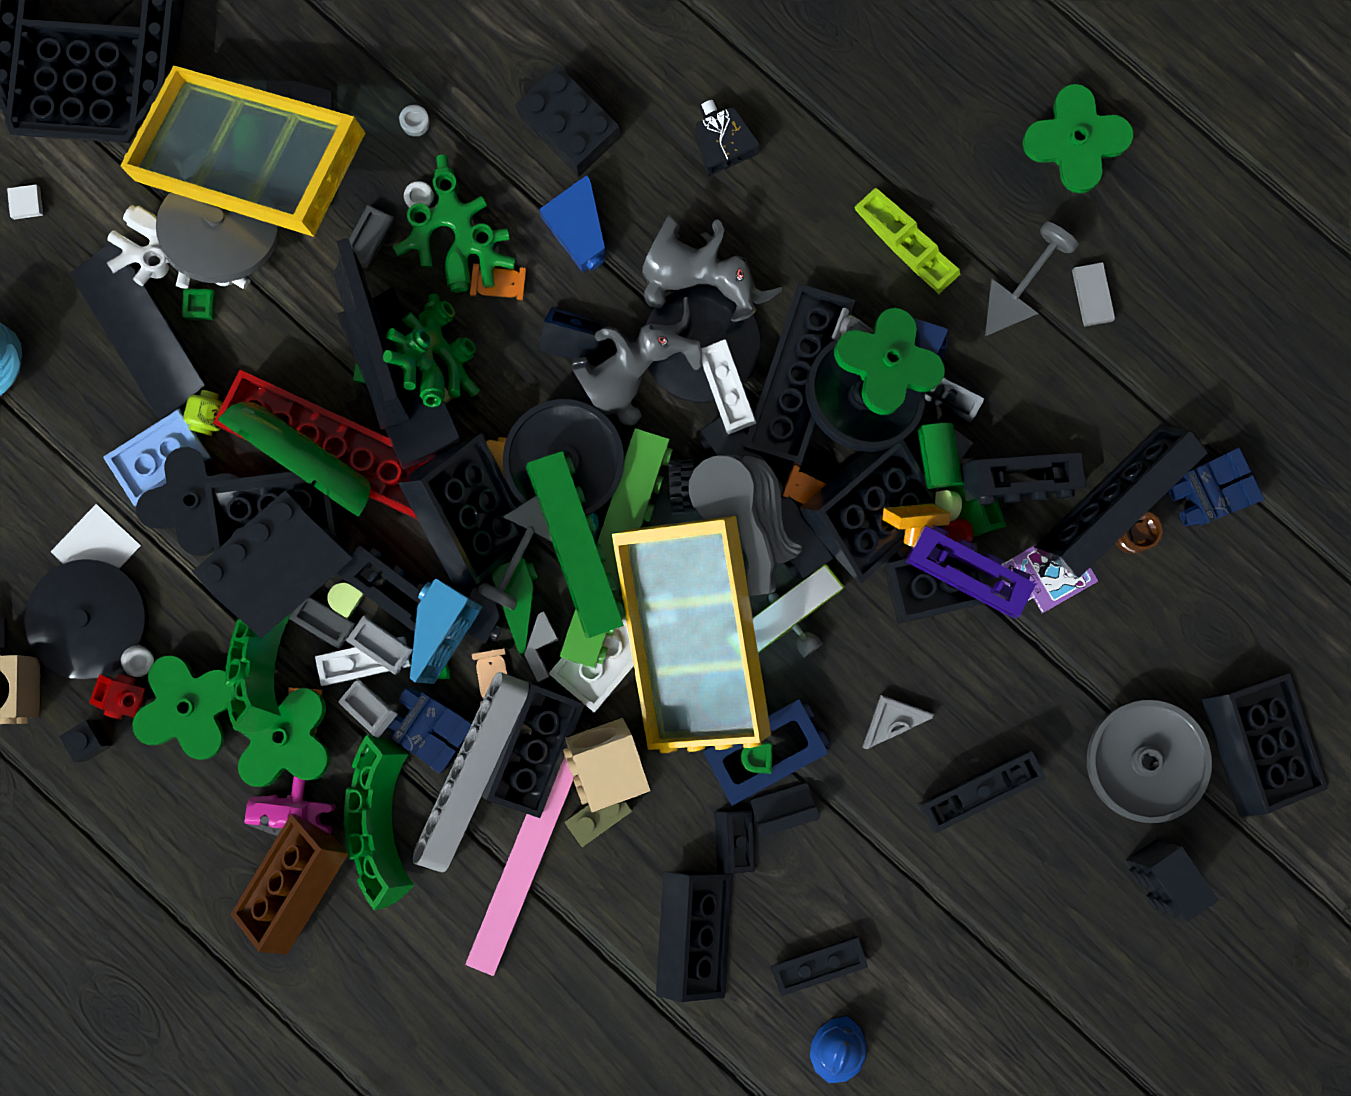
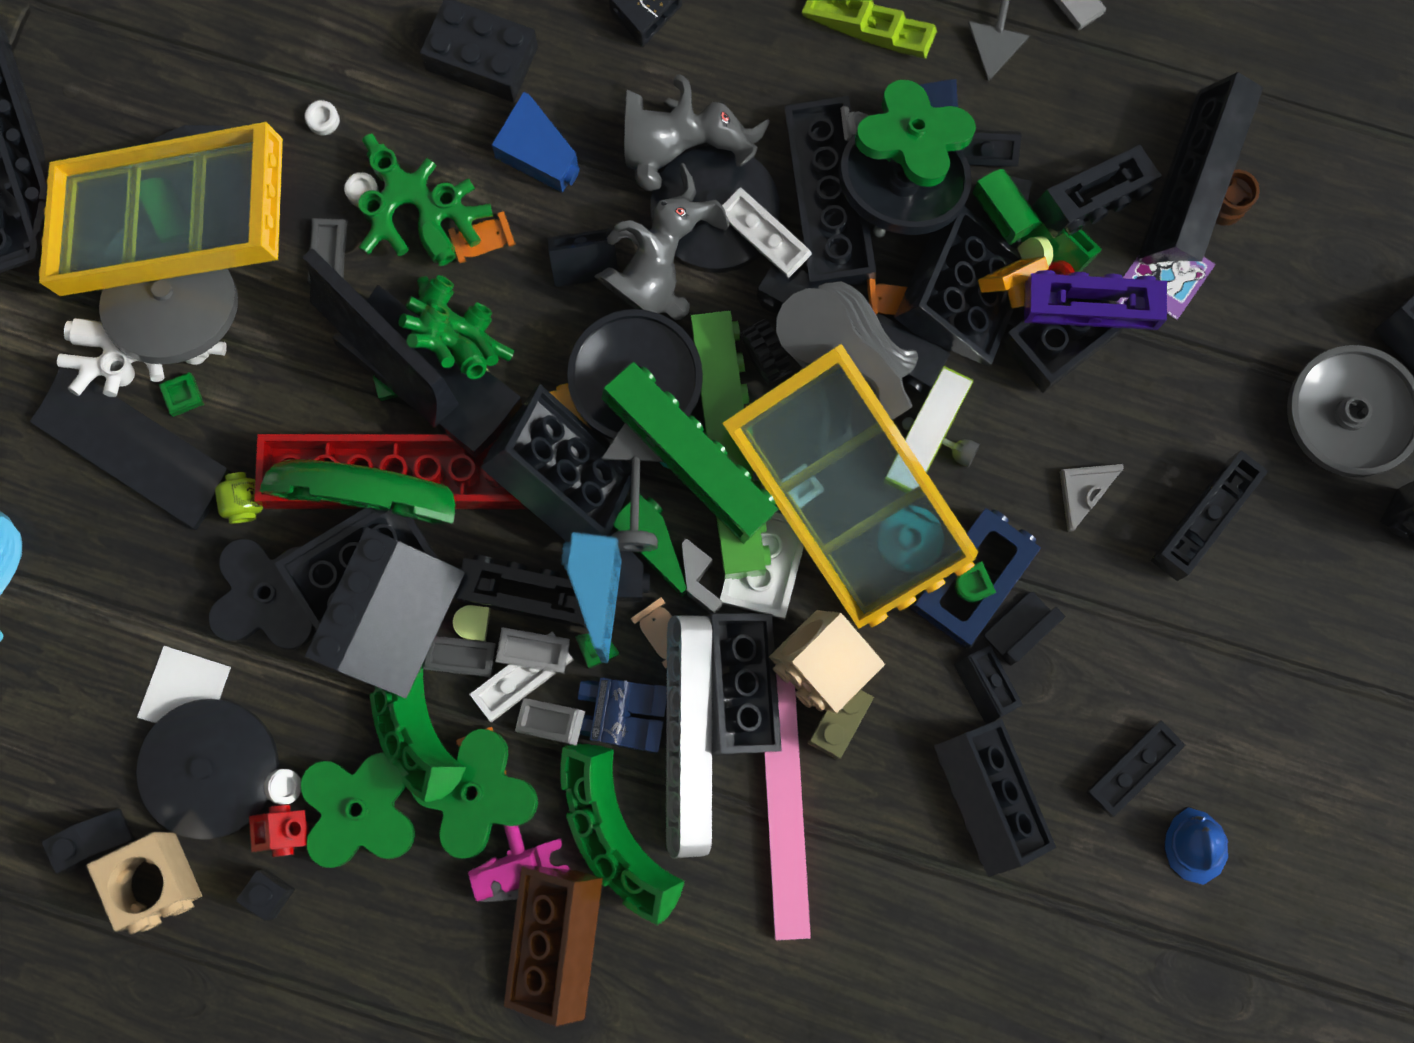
camera: 30 degrees left, 5 degrees down
light blue tile [103,409,212,507] -> none
dark blue hips [1168,448,1264,527] -> none

